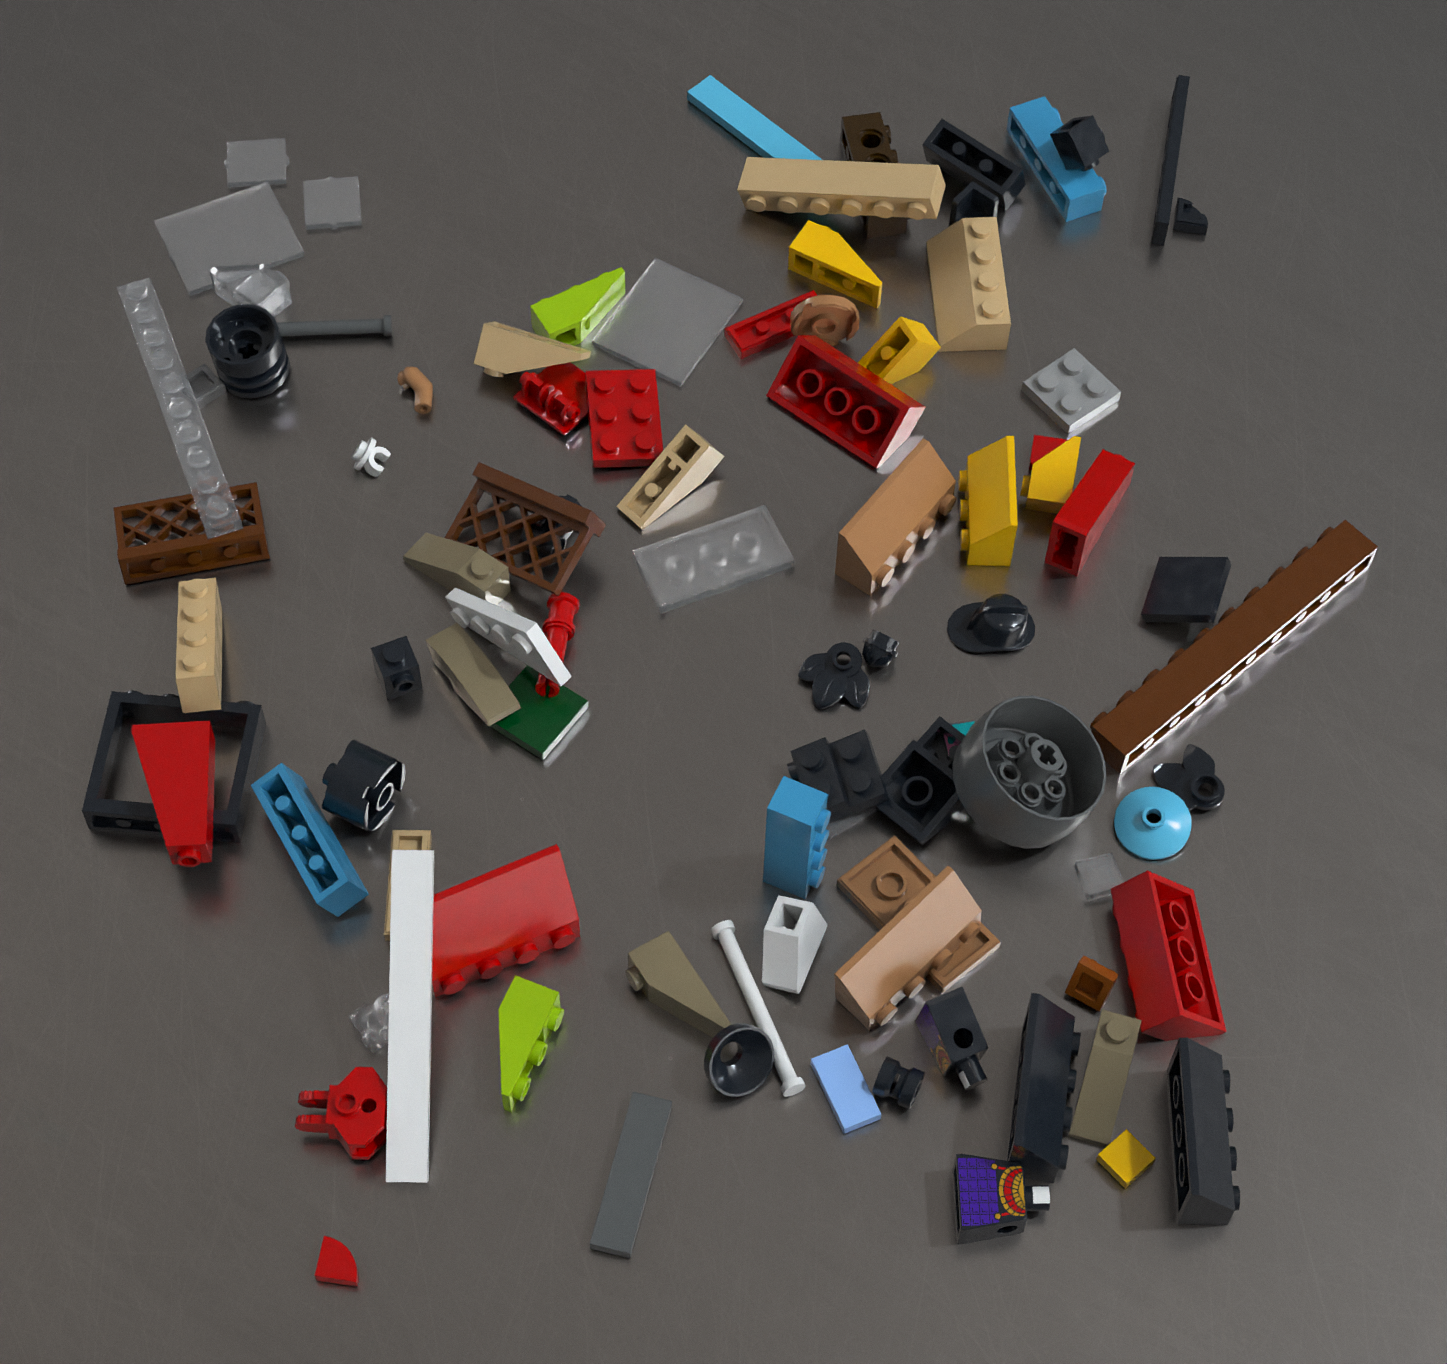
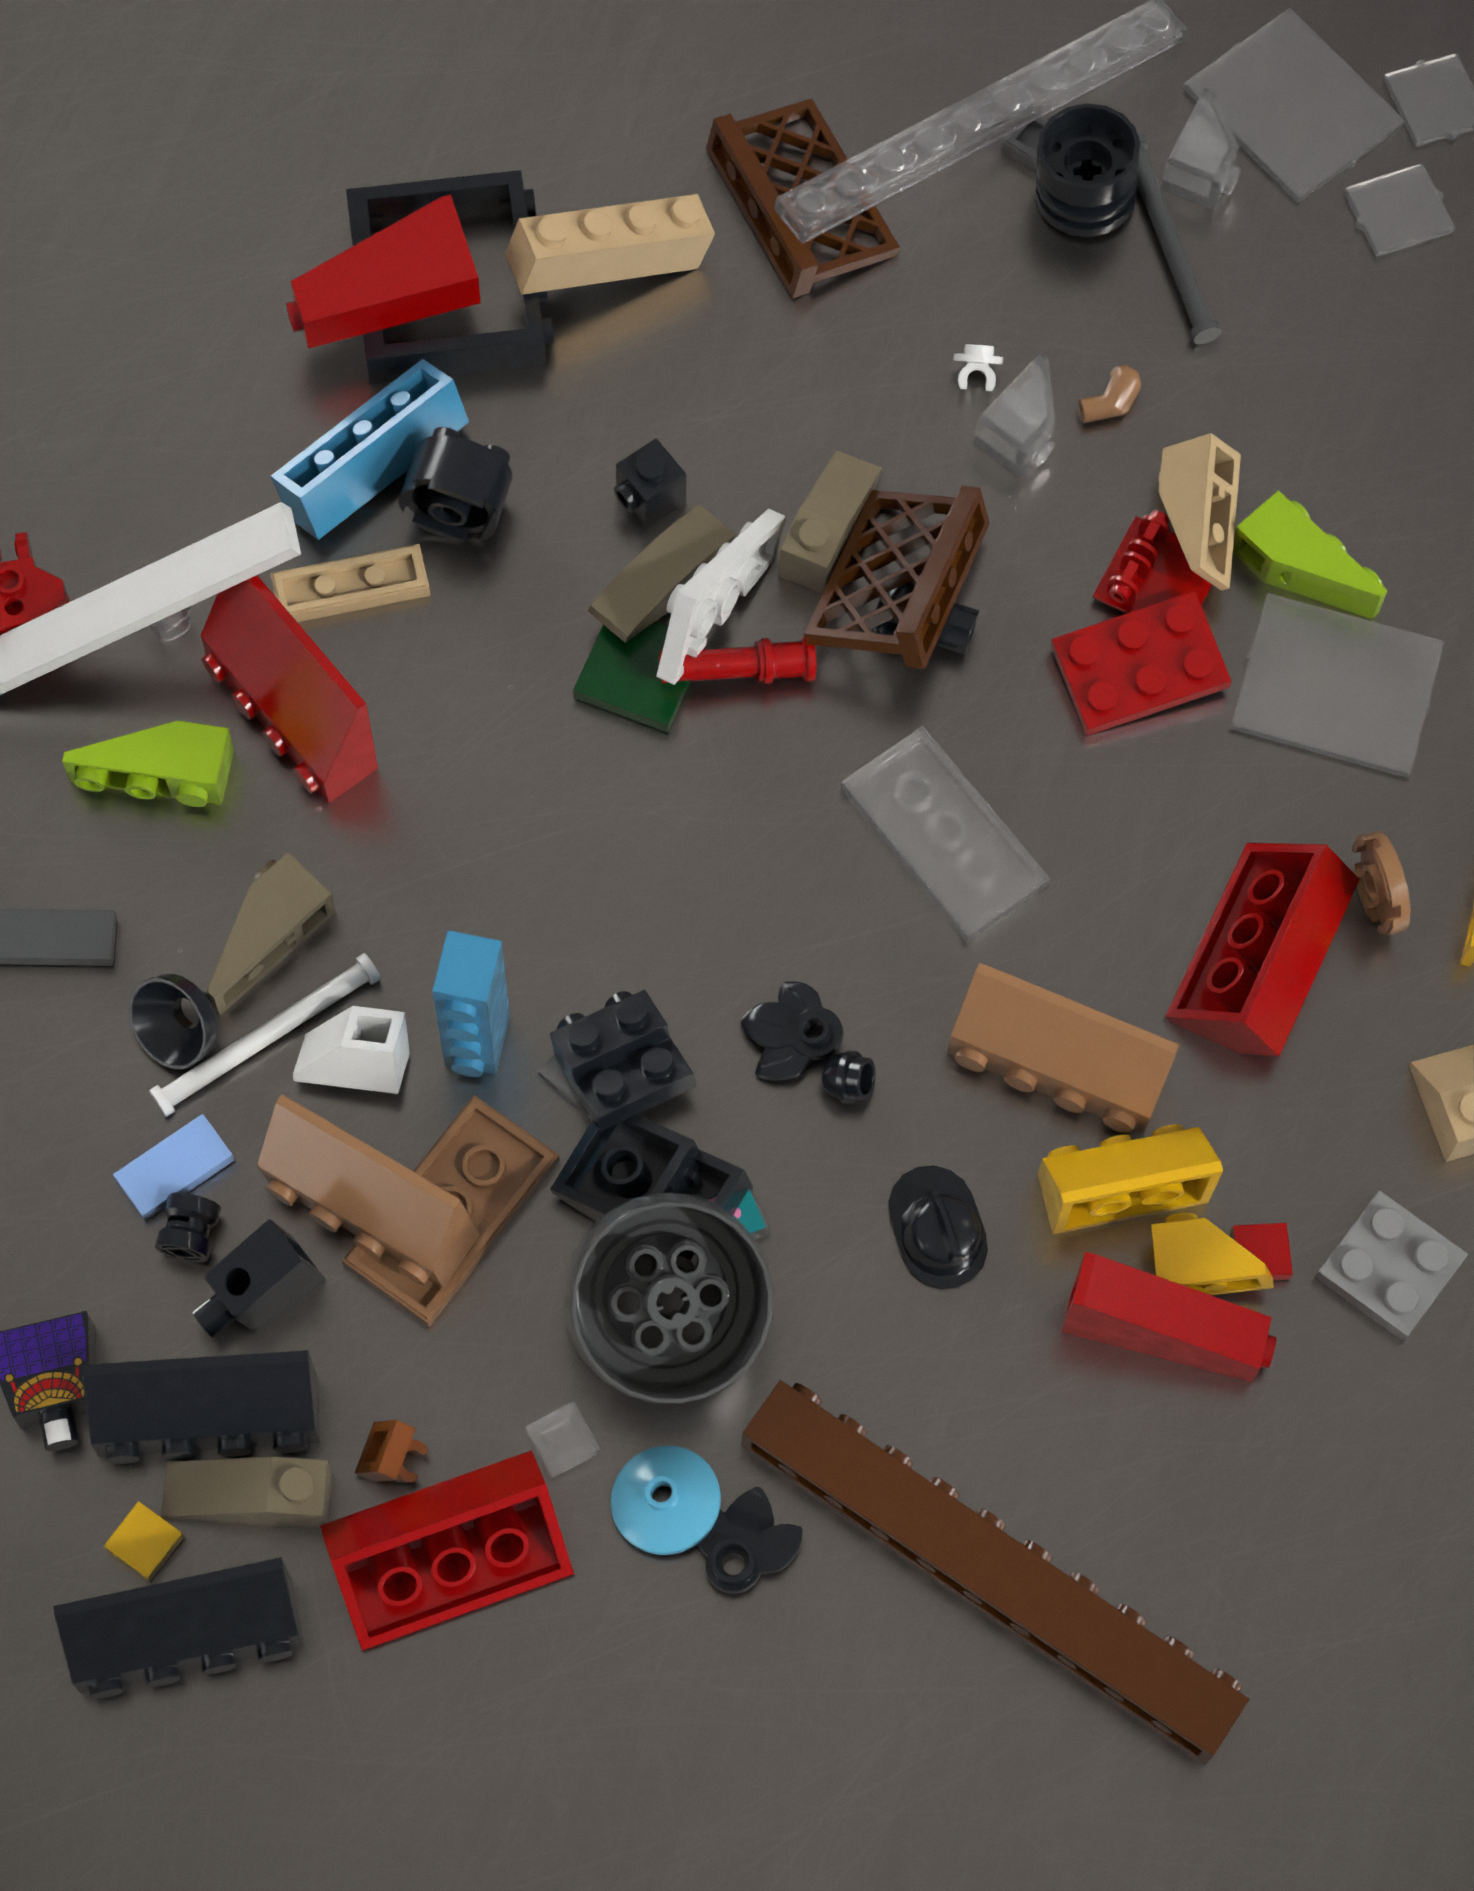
camera: 75 degrees right, 10 degrees up
tan slope [616,424,725,529] -> none
red tile [724,290,818,359] -> none
yellow slope [858,316,941,384] -> none
black tile [1141,557,1231,623] -> none
none -> clear slope [974,353,1056,477]

